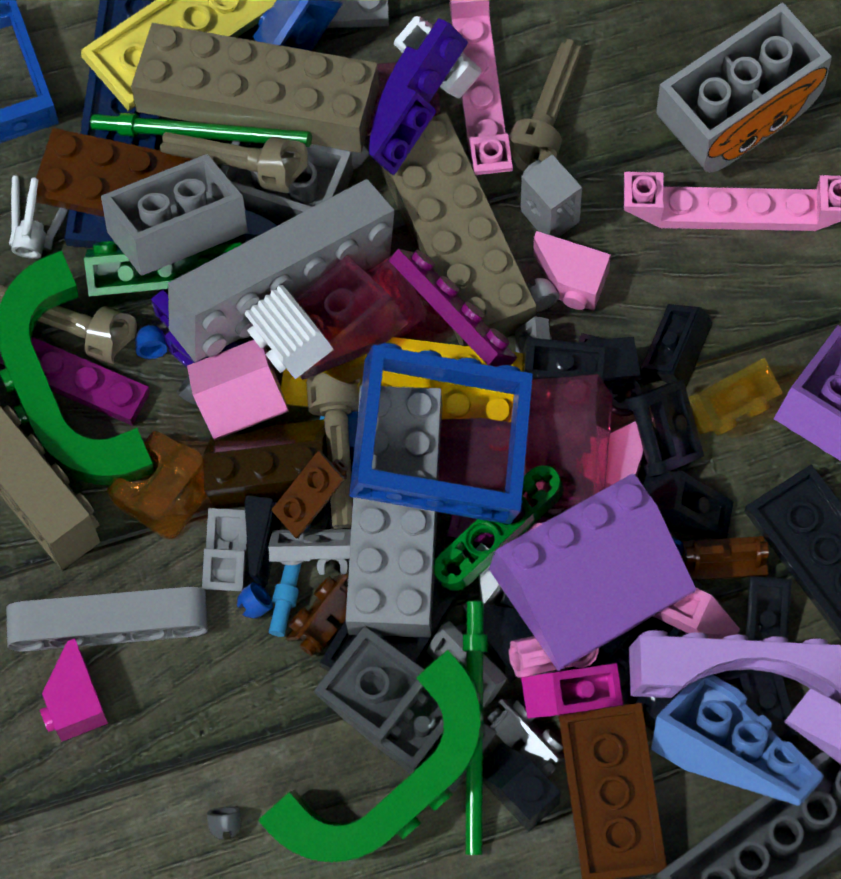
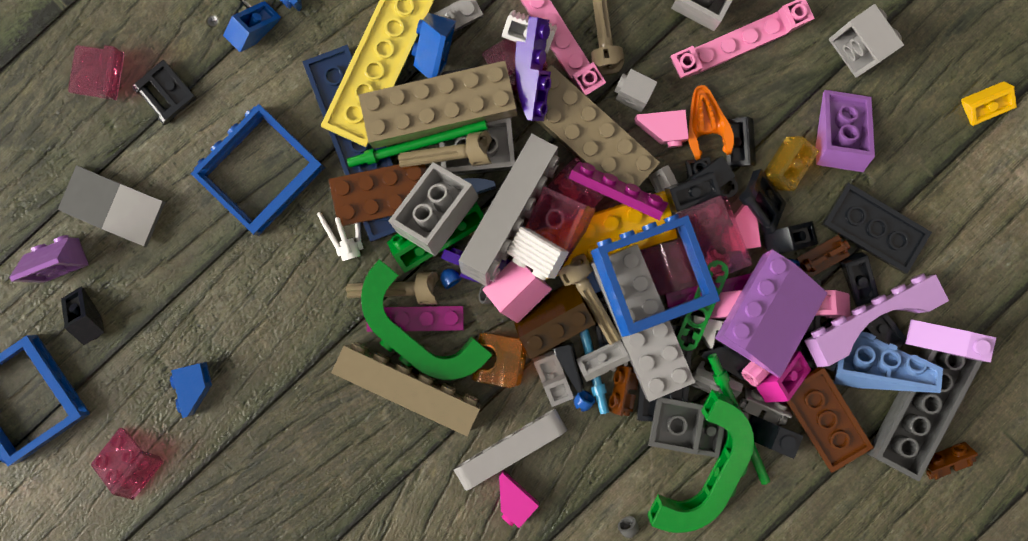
camera: 25 degrees left, 20 degrees up
reddish brown hinge [272,451,348,539] -> none
light grey hinge [527,278,559,312] -> none
none -> orange animal [688,85,734,160]

